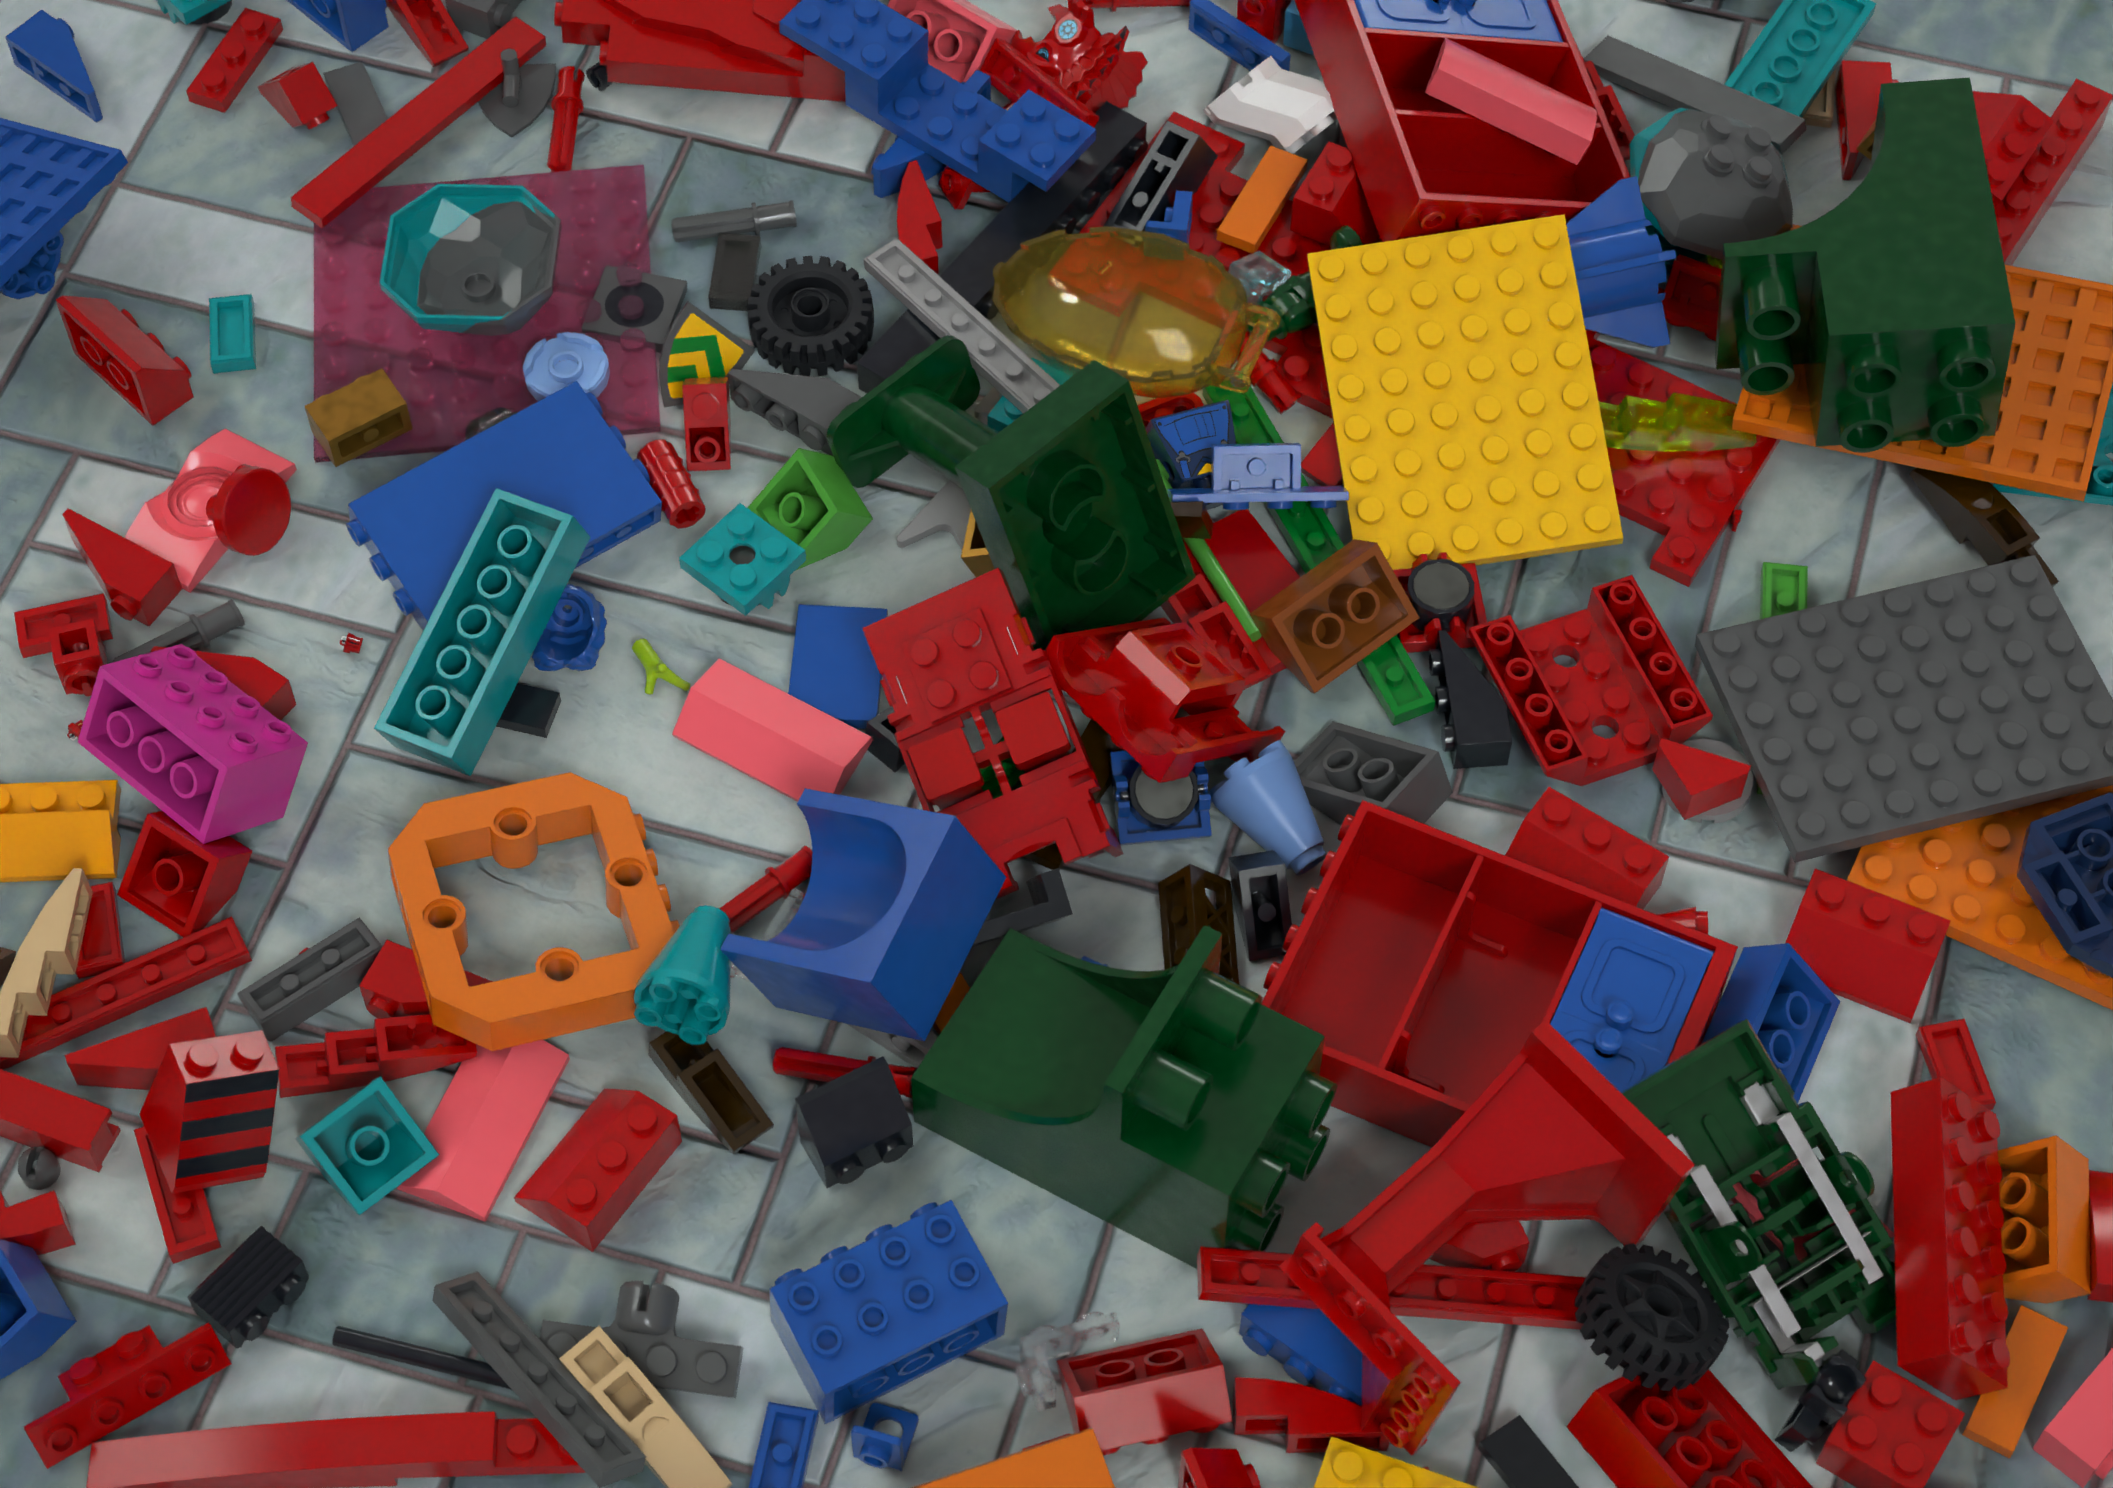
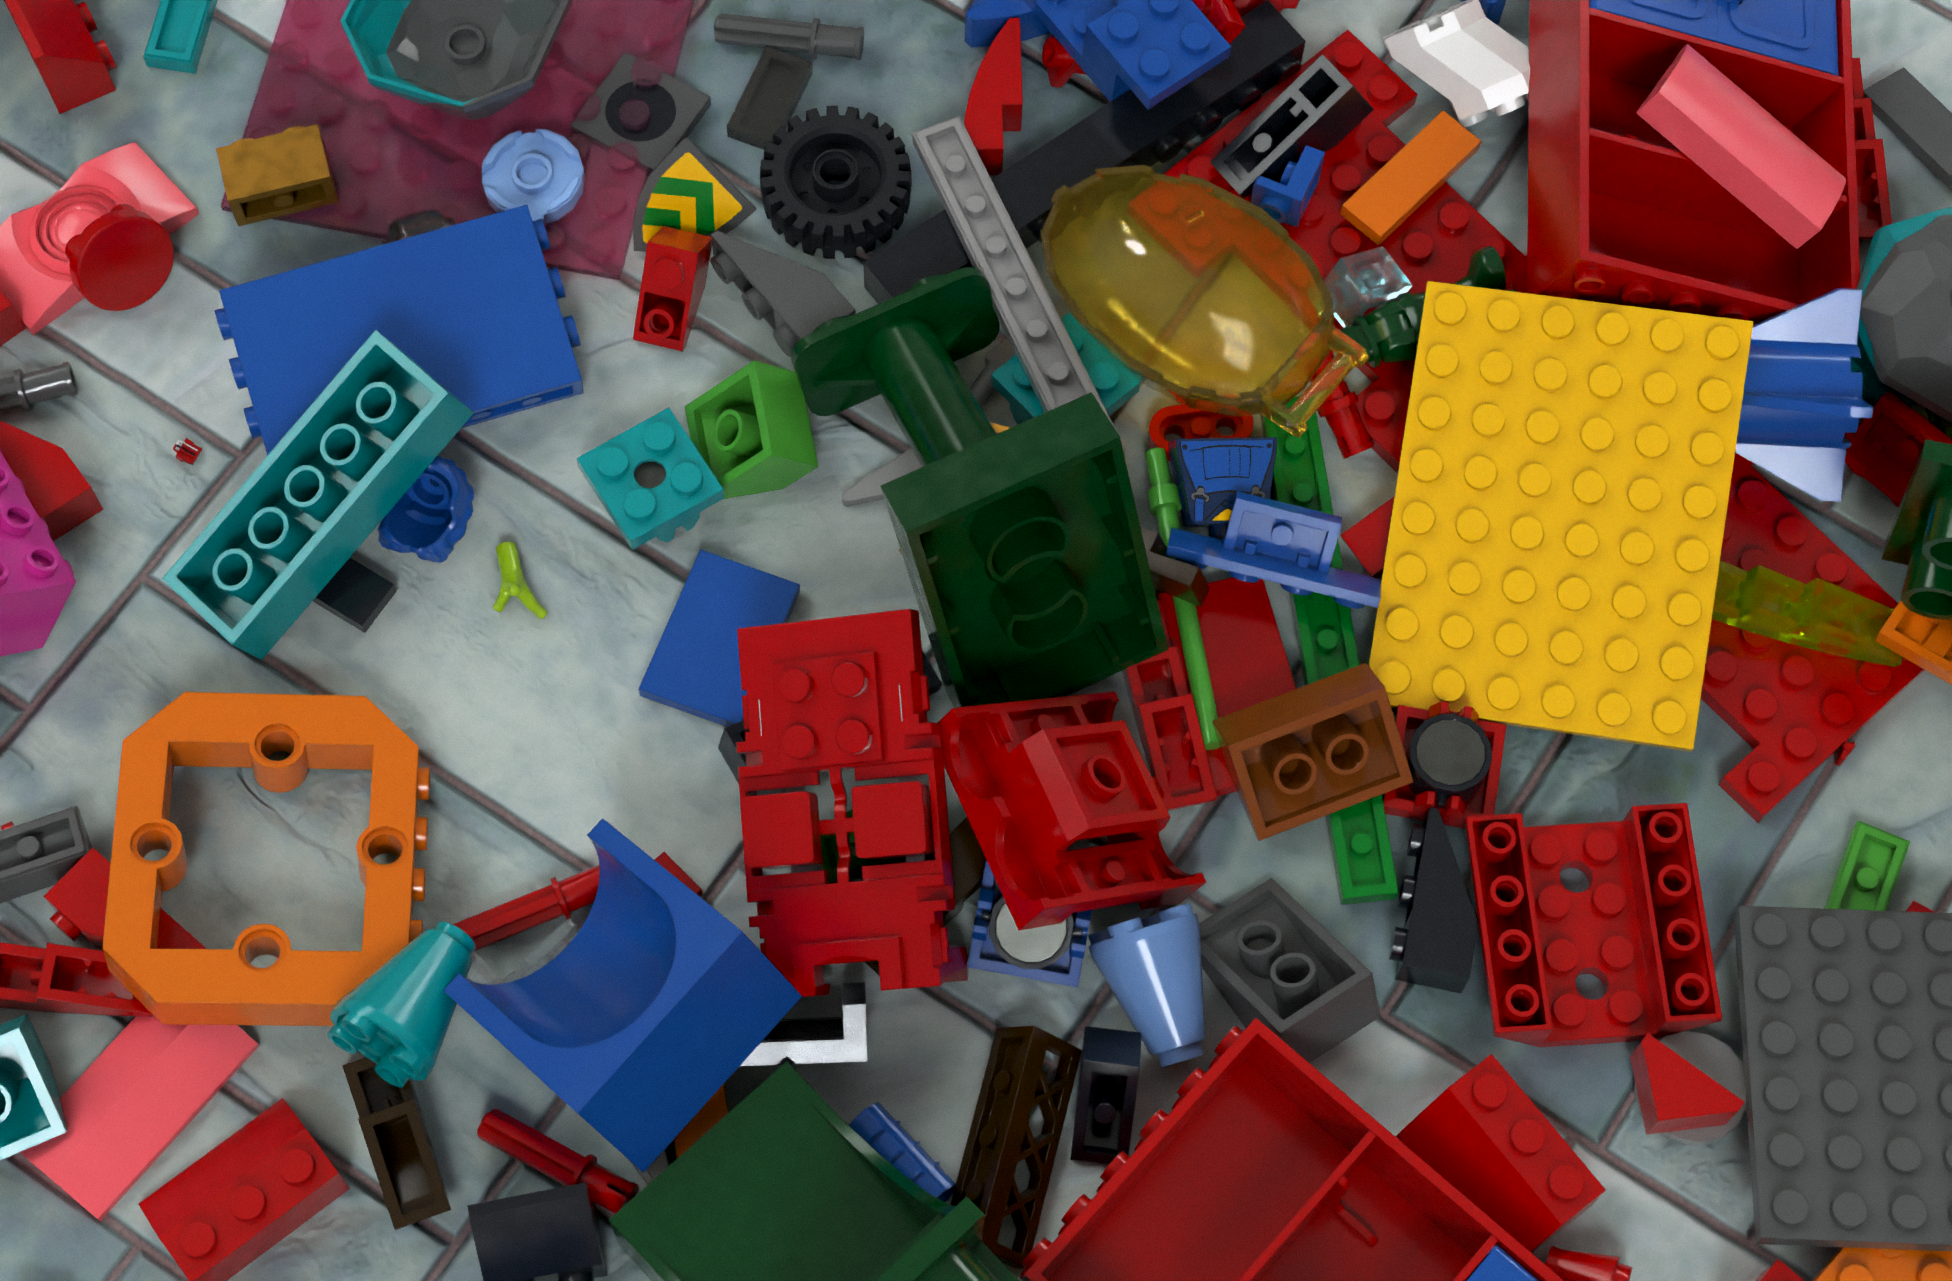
camera: 15 degrees right, 10 degrees up
red axle [637,439,706,529] -> none
coral slope [672,658,873,802] -> none
red slope [1290,141,1380,246] -> none

